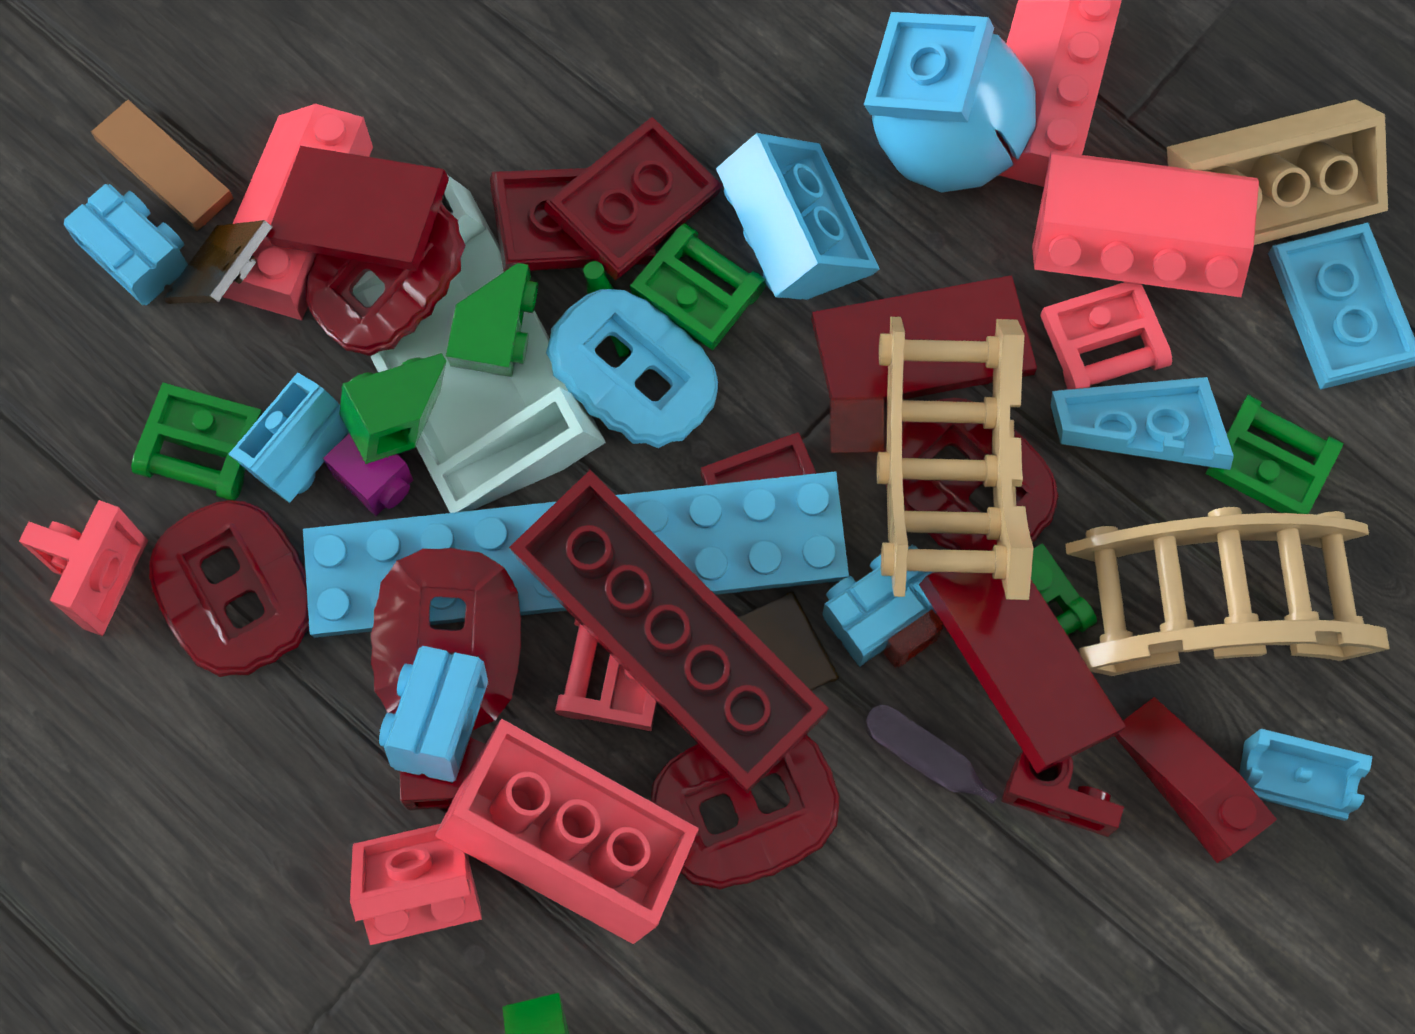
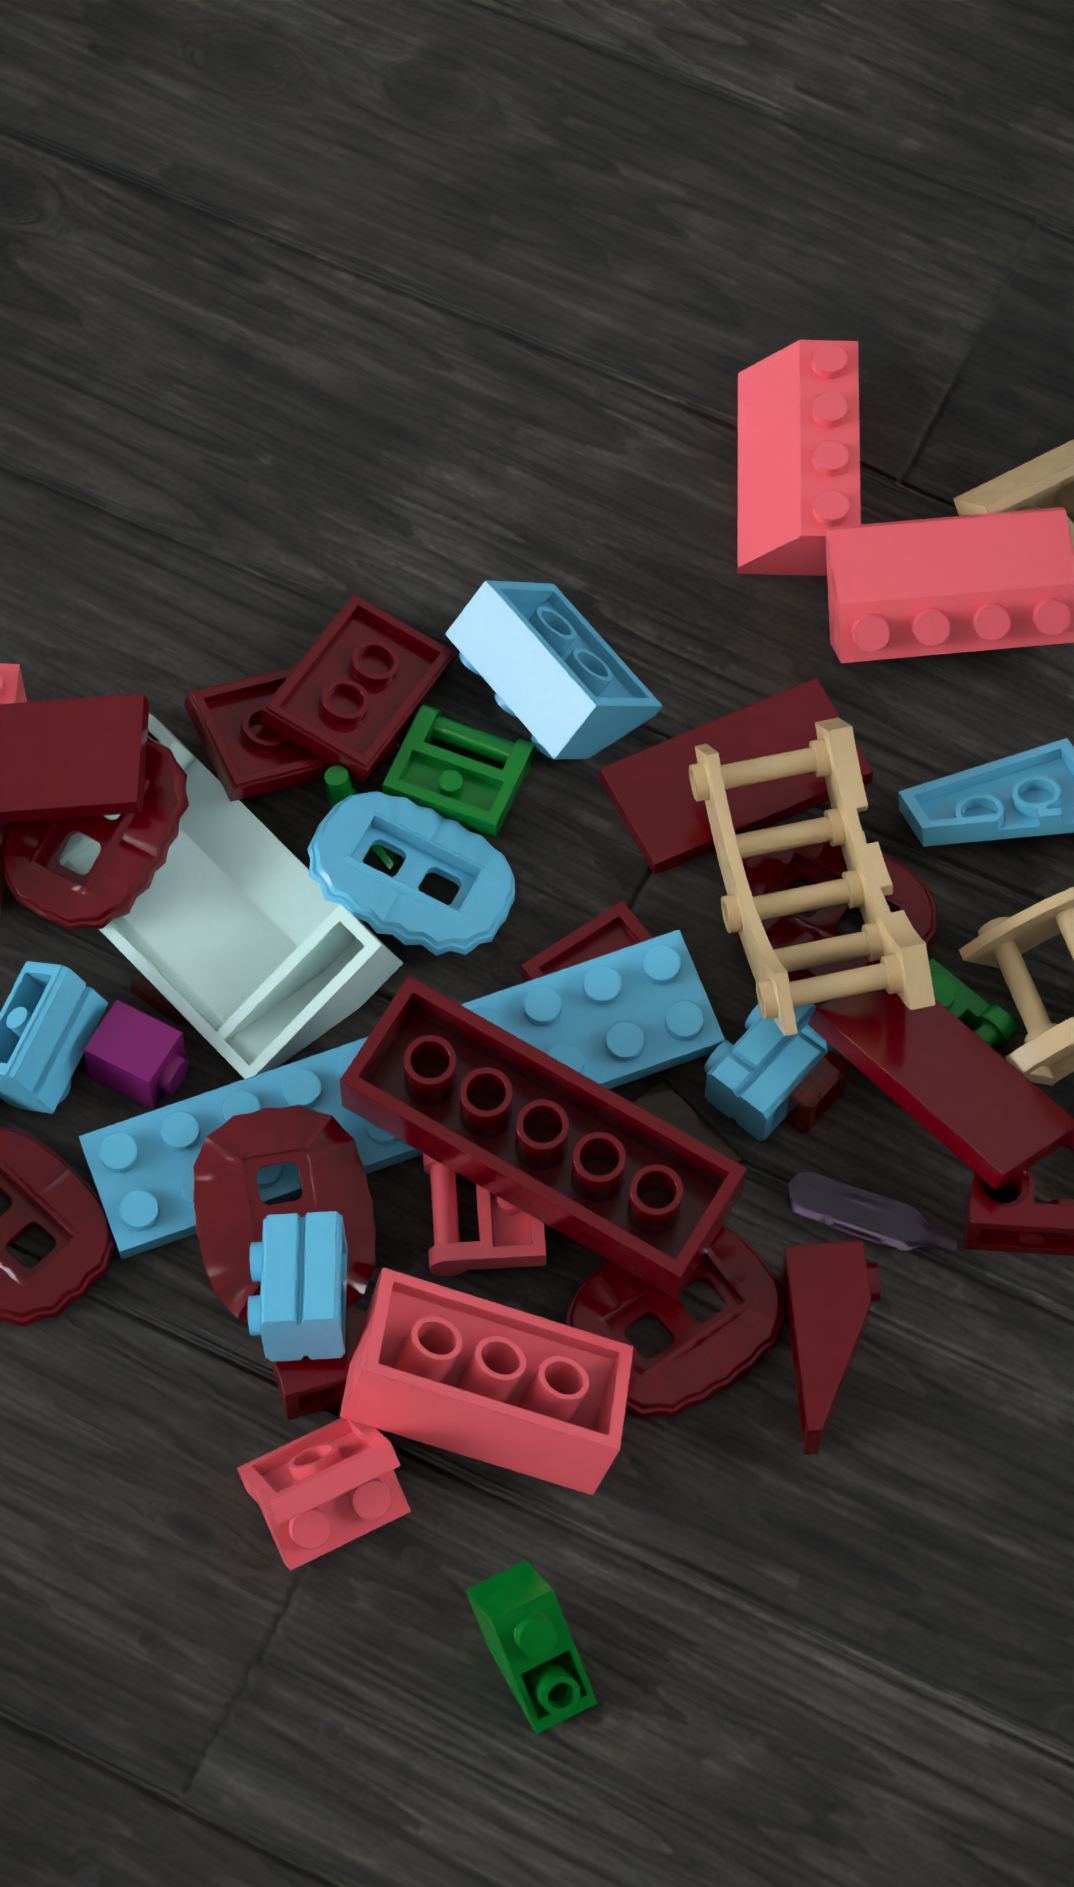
camera: 15 degrees left, 10 degrees down
green slope [339,353,446,464] -> none
green slope [446,263,538,377] -> none
clear red tile [830,397,884,453] -> none
medium azure plate [864,12,1036,193] -> none
coral plate [1040,282,1172,390] -> none
none -> dark red slope [781,1240,881,1455]

